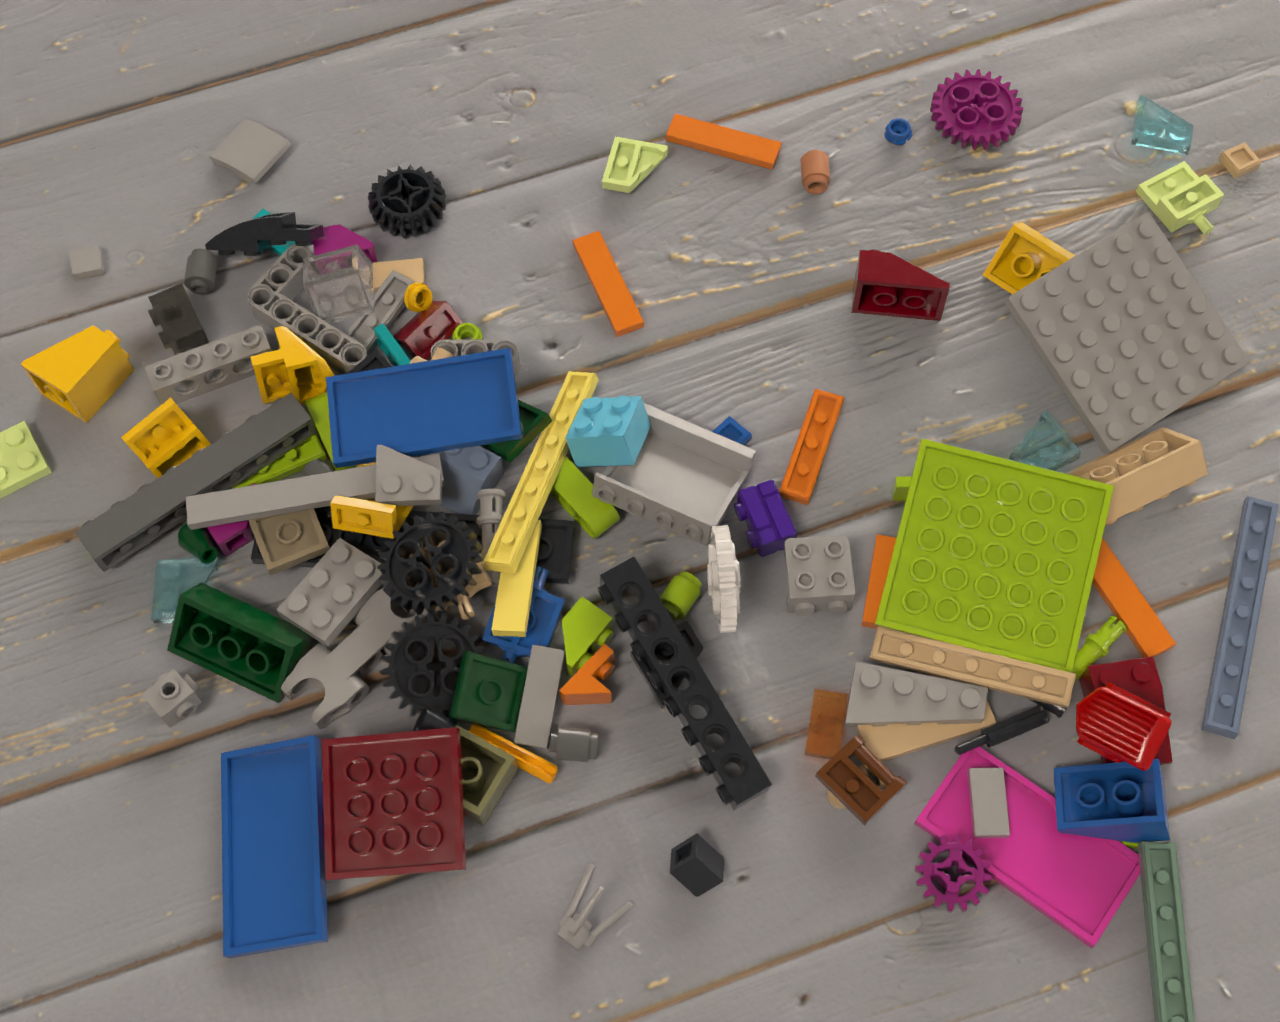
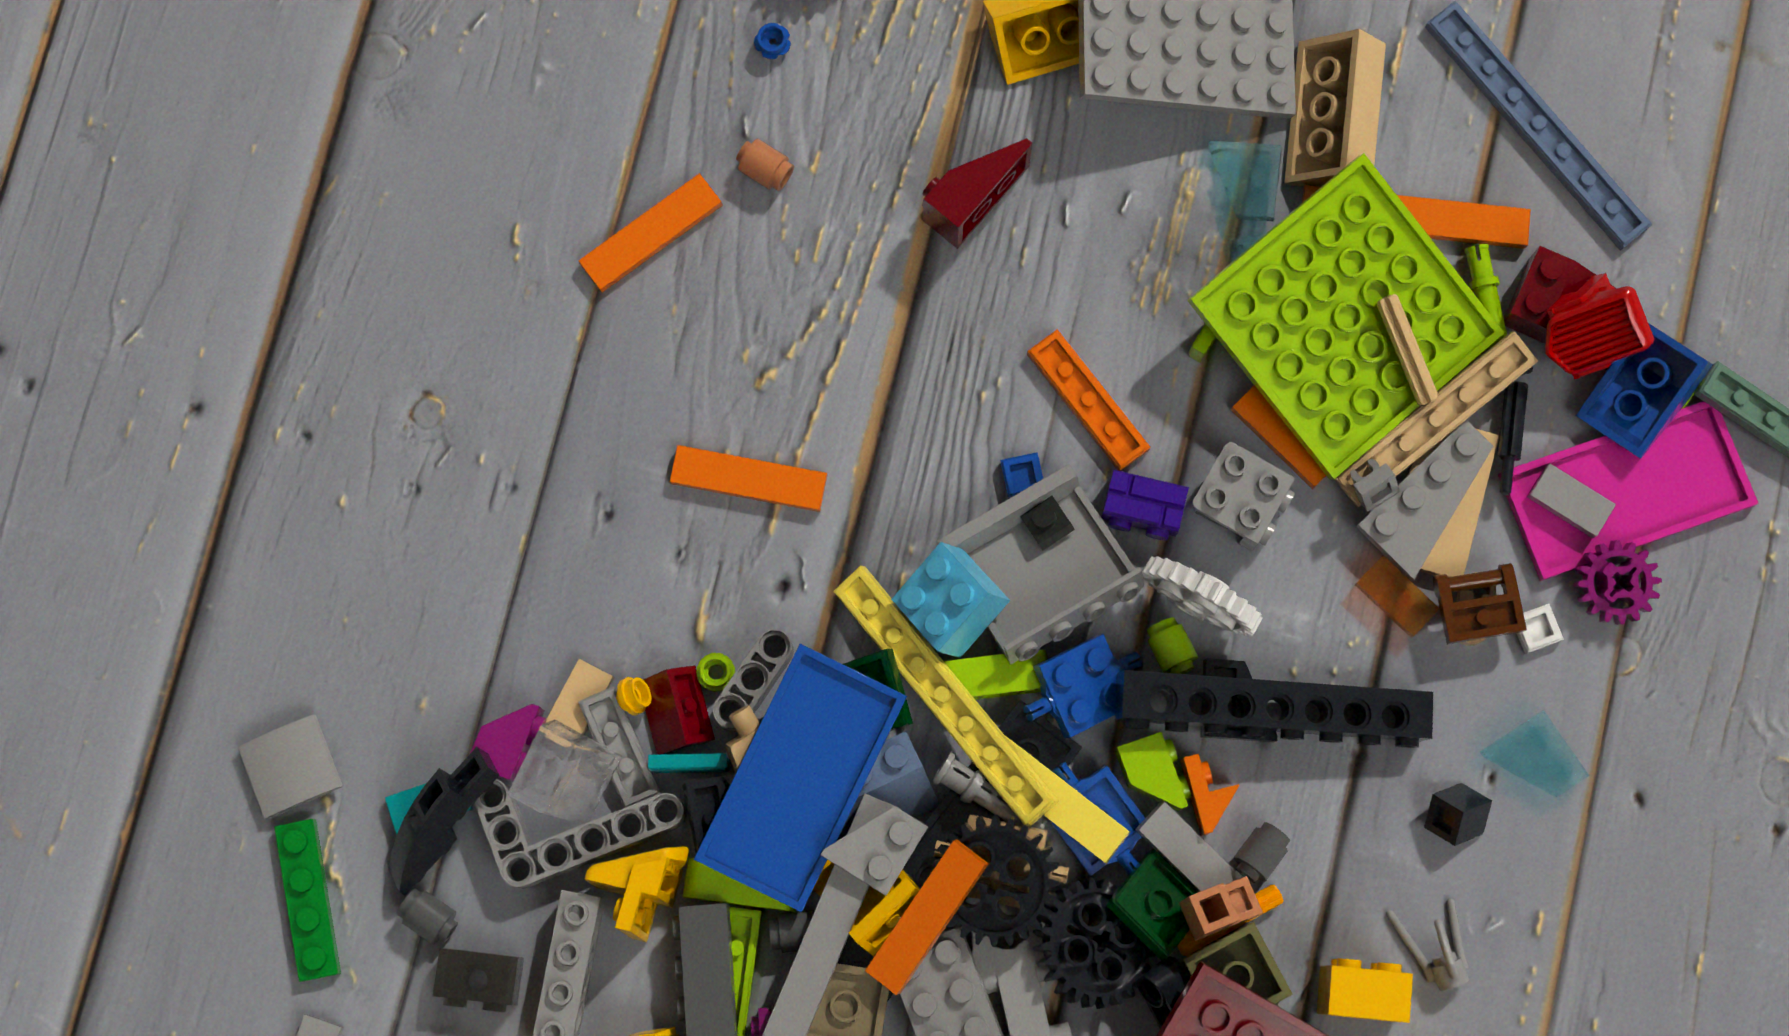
camera: 55 degrees left, 15 degrees up
black gear [368,164,446,238] -> none
yellowish green wing [602,136,668,193] -> none
none -> green plate [274,819,341,982]
none -> orange tile [865,840,989,995]
none -> pearl dark grey plate [1020,496,1075,551]
none -> blue plate [1023,634,1142,738]
none -> nougat brick [1179,876,1263,941]
none -> yellow brick [1316,958,1413,1023]
none -> light grey tile [1350,458,1400,512]
none -> tan axle [1377,294,1438,405]
none -> clear light blue wing [1480,710,1589,797]
none -> white tile [1516,604,1564,654]

